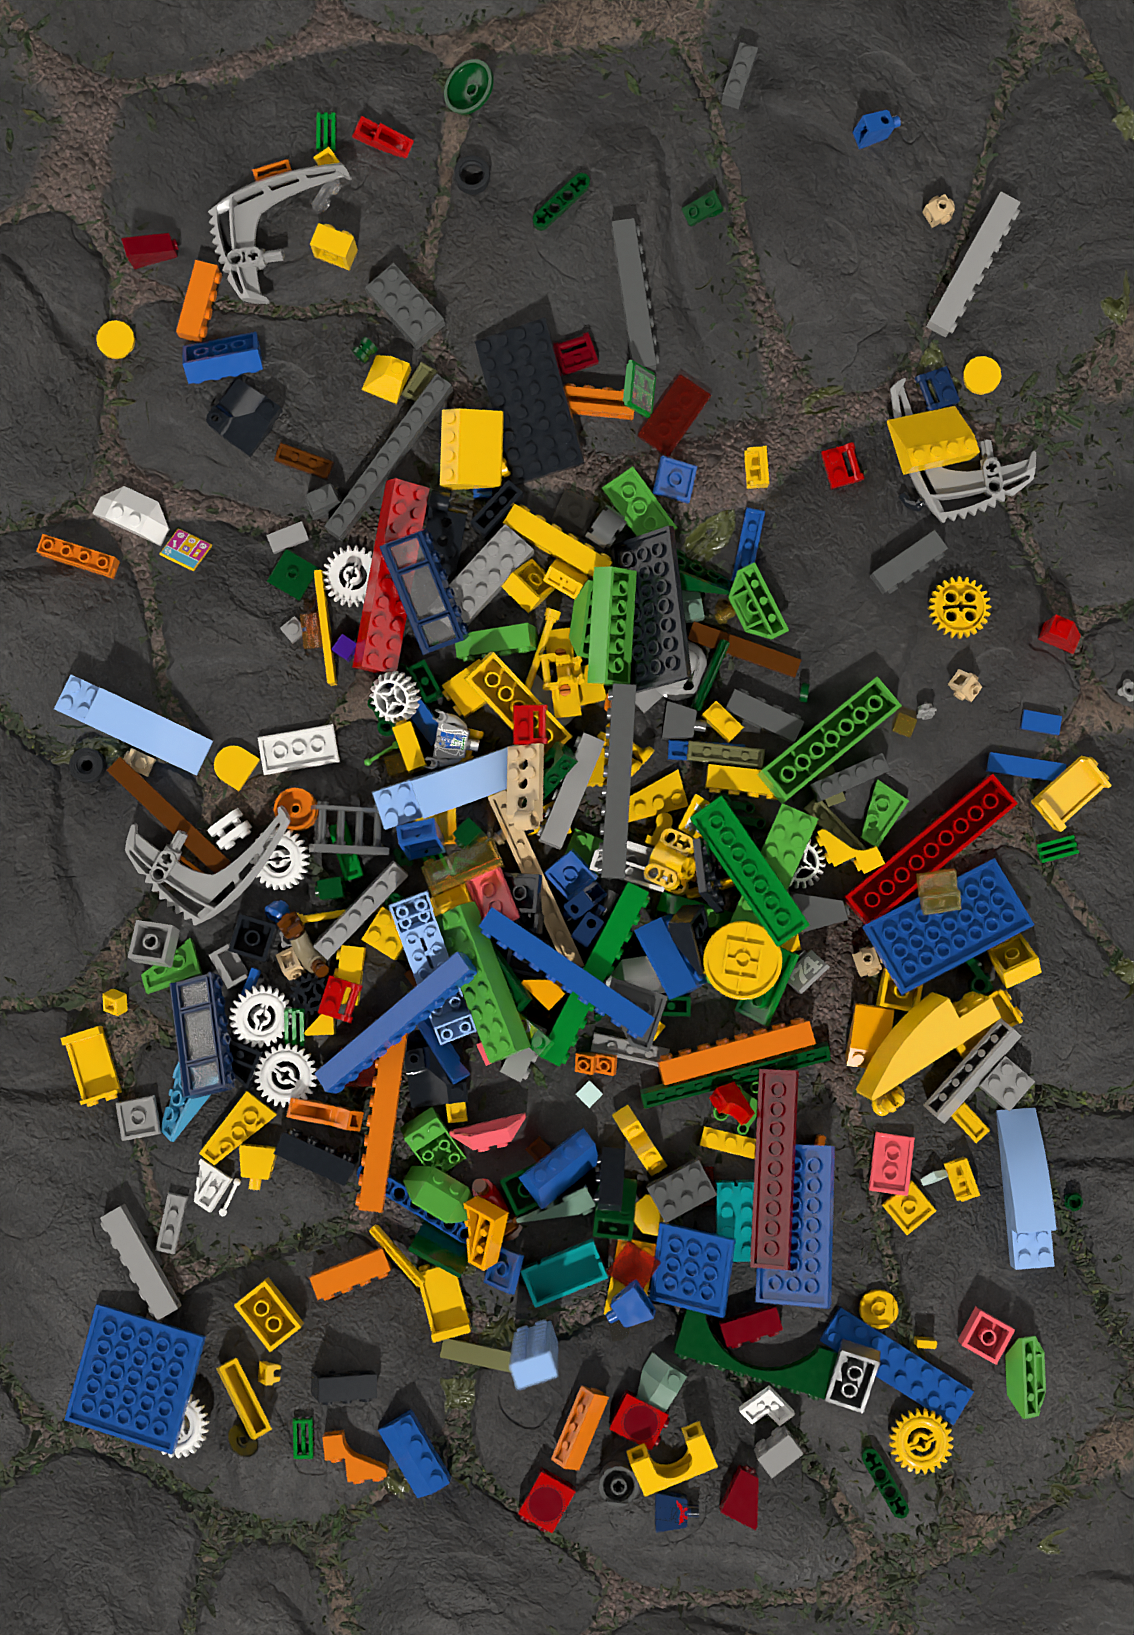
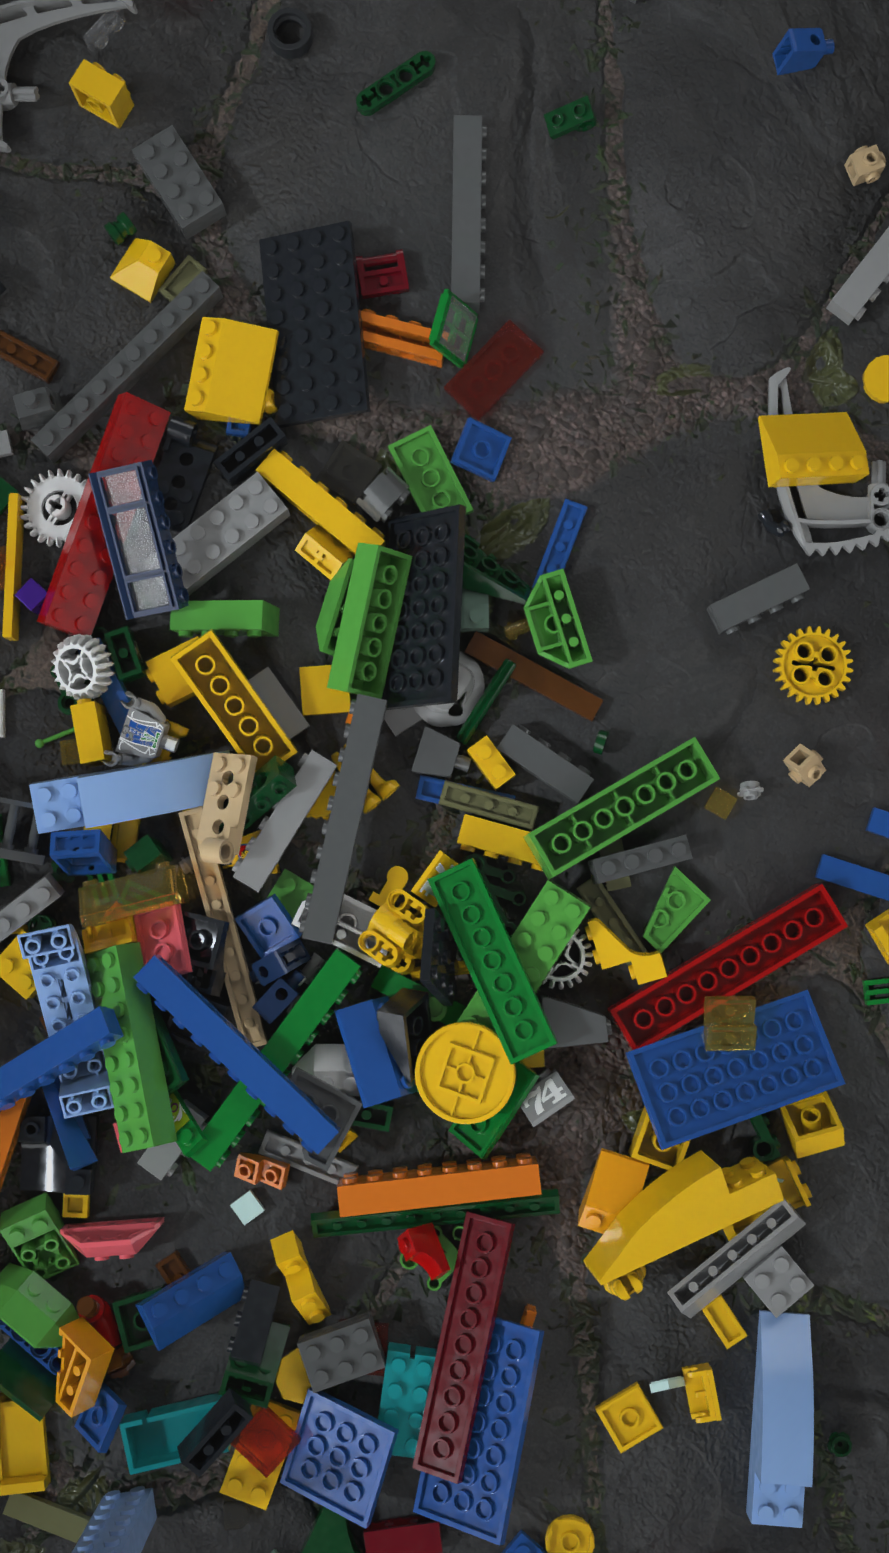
camera: 10 degrees right, 0 degrees up
yellow slope [501,559,556,613] -> none
red plate [513,704,548,745] -> none
sand green wedge [516,1182,596,1223] -> none
light orange slope [521,979,565,1010] -> none
yellow piece [525,608,561,691] -> none
yellow piece [539,628,585,718] -> none
blue torso [606,1279,656,1328] -> none
yellow wing [628,770,688,823] -> none
yellow plate [699,1126,756,1159] -> none
yellow hinge [744,446,769,489] -> none
red plate [821,442,864,489] -> none
tan brick [852,947,883,977] -> none
coral tile [868,1132,915,1196] -> none
dark blue plate [915,366,960,412] -> none
none -> black brick [177,1388,253,1477]

